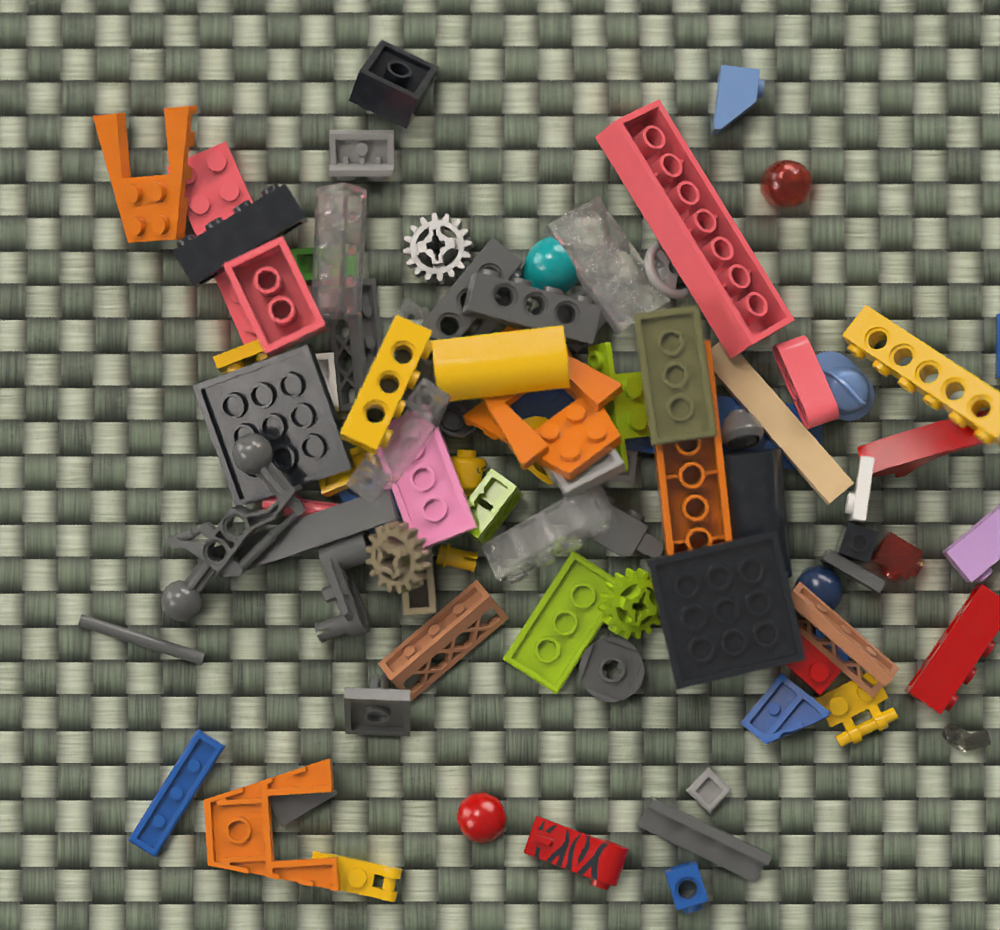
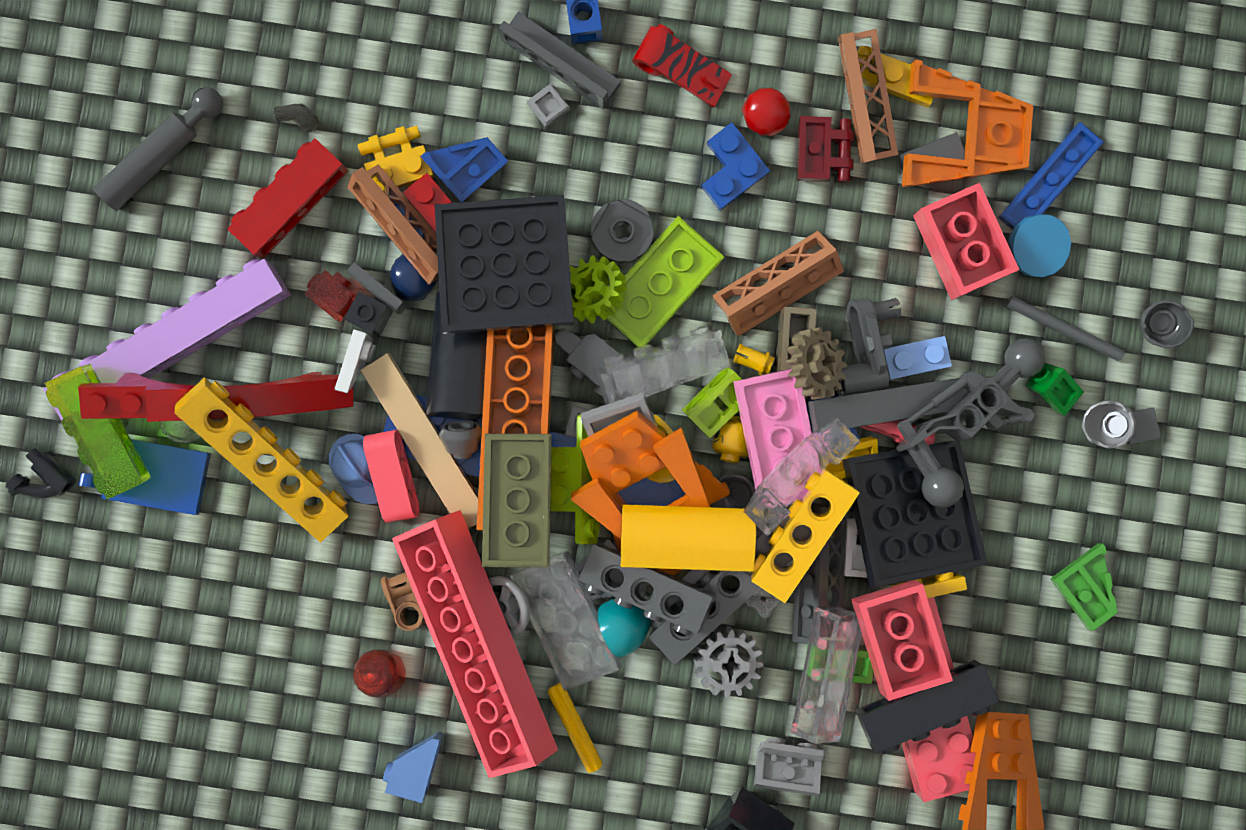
camera: 175 degrees left, 0 degrees up
dark grey tile [344,674,411,737] -> none
none -> medium nougat piece [381,572,426,631]
none -> yellow axle [547,682,602,773]
none -> blue plate [701,122,770,211]
none -> dark red plate [797,116,855,183]
none -> nougat fence [838,29,898,163]
none -> light blue plate [883,336,952,380]
none -> coral brick [913,183,1019,301]
none -> dark azure tile [1008,214,1071,277]
none -> green bracket [1025,363,1084,416]
none -> bright green wing [1050,543,1118,631]
none -> light grey hair [1082,400,1137,449]
none -> dark grey tile [1126,407,1161,445]
none -> dark grey hair [1140,300,1194,349]

